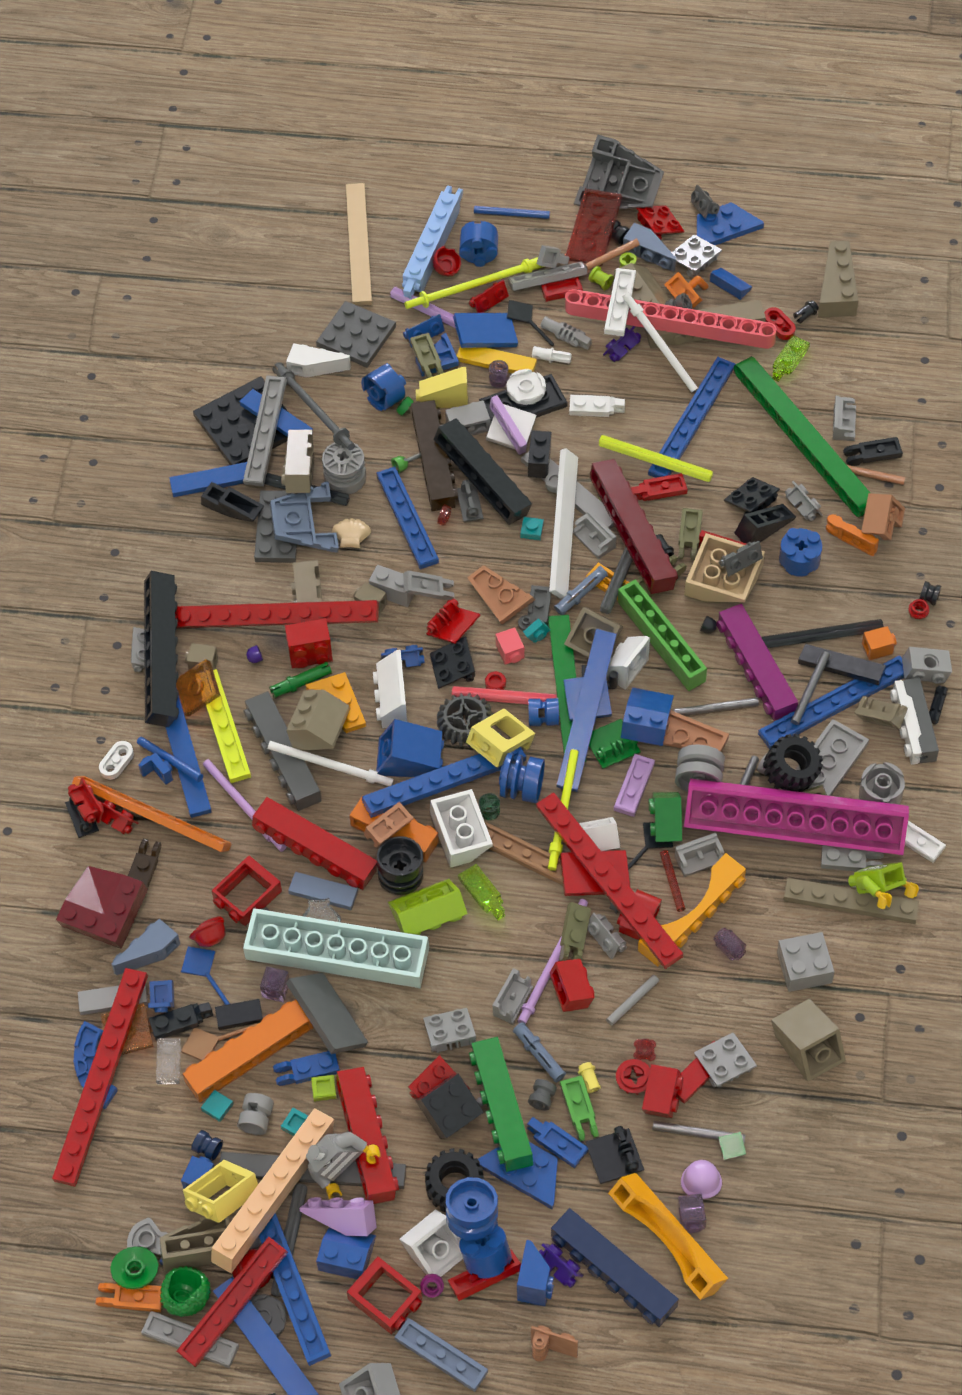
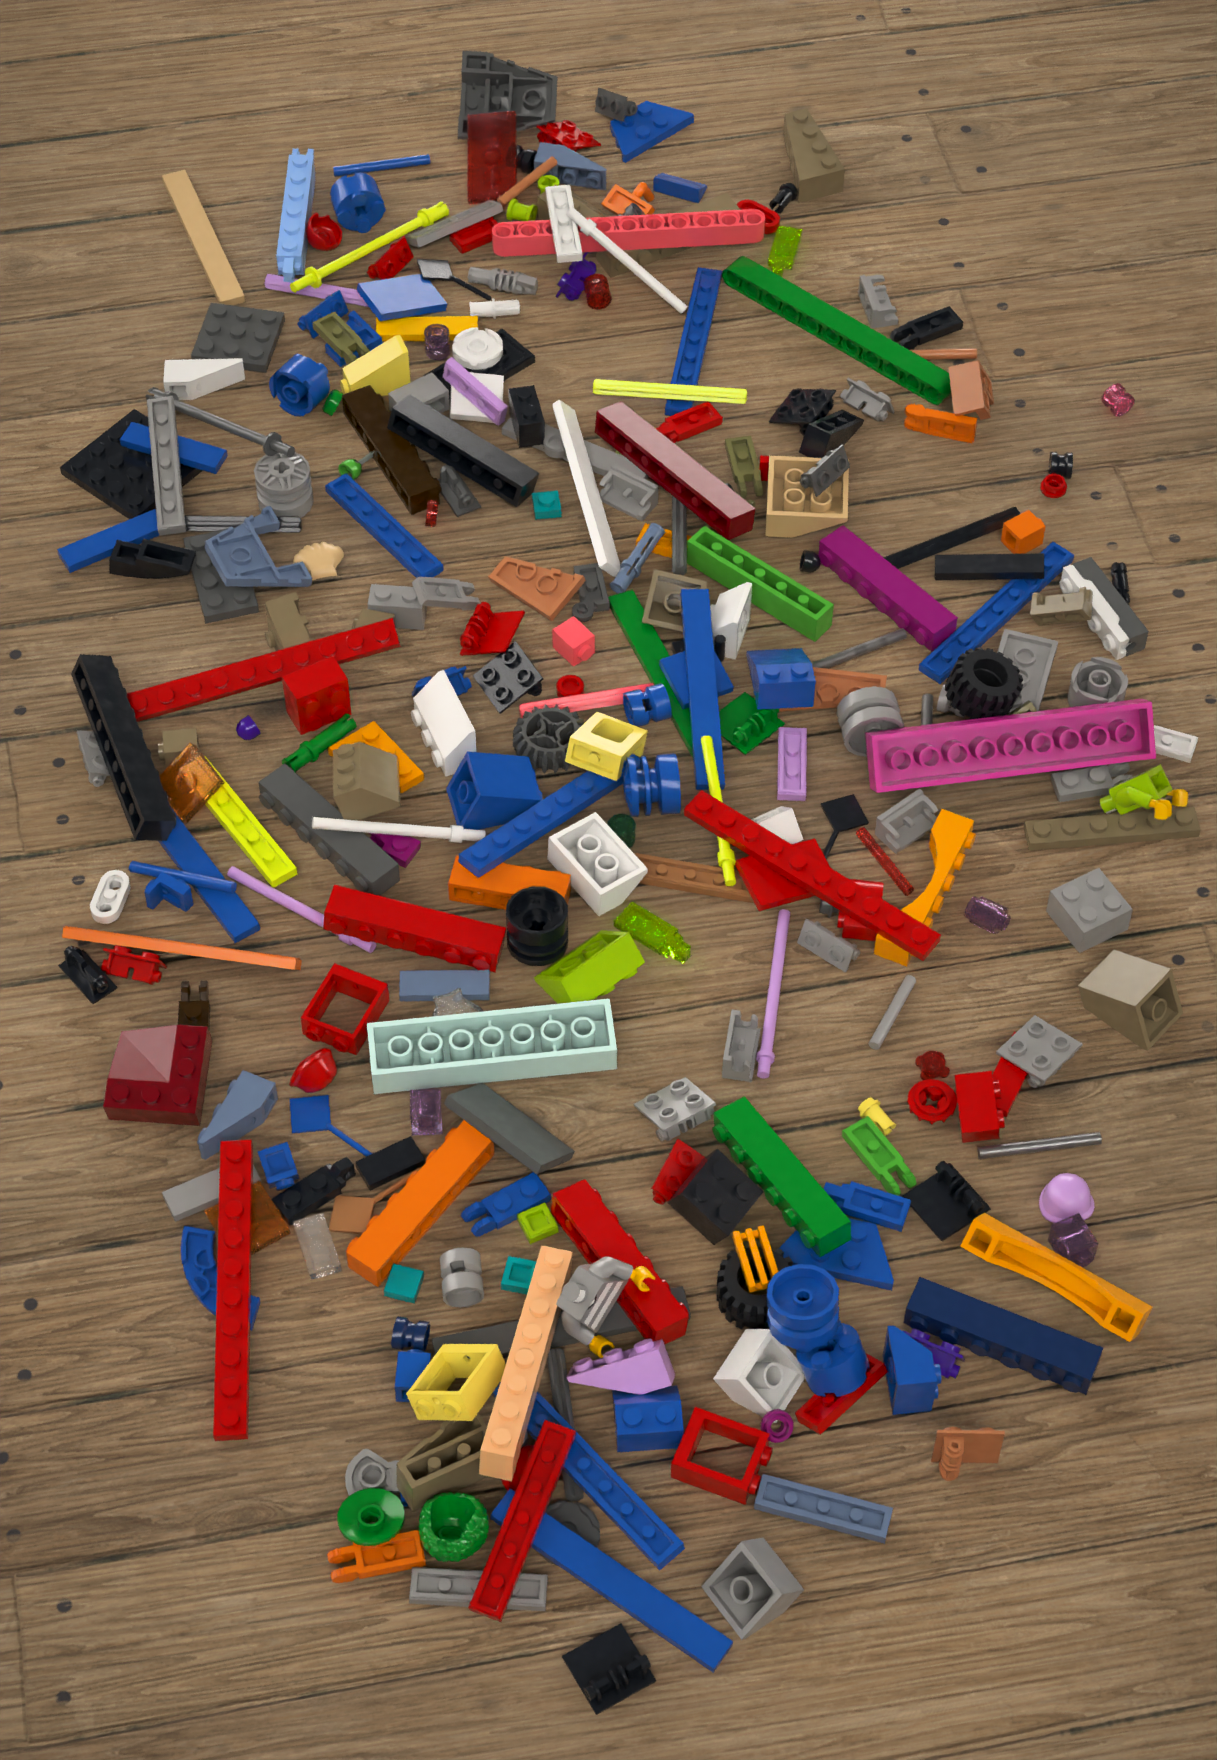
camera: 20 degrees left, 5 degrees down
red hinge [68,778,104,823] -> none
wedge [281,430,314,493] -> none
nougat hinge [364,802,413,848] -> none
sand blue pin [513,1022,566,1082] -> none
teal plate [523,618,551,643] -> none
dark grey wheel [528,1079,557,1111] -> none
light grey plate [536,245,570,268] -> none
red brick [550,959,594,1012] -> none
olive hinge [559,902,591,961] -> none
white hinge [569,395,625,417] -> none
green brick [648,792,682,842] -> none
hinge [671,234,722,277] -> none
tile [718,1131,746,1160] -> none
blue brick [779,528,822,576] -> none
flat silver bar [791,651,830,725] -> none
light grey brick [902,647,952,684] -> none
none -> magenta plate [369,833,421,868]
none -> clear red wheel [583,274,612,310]
none -> light orange tile [732,1225,778,1293]

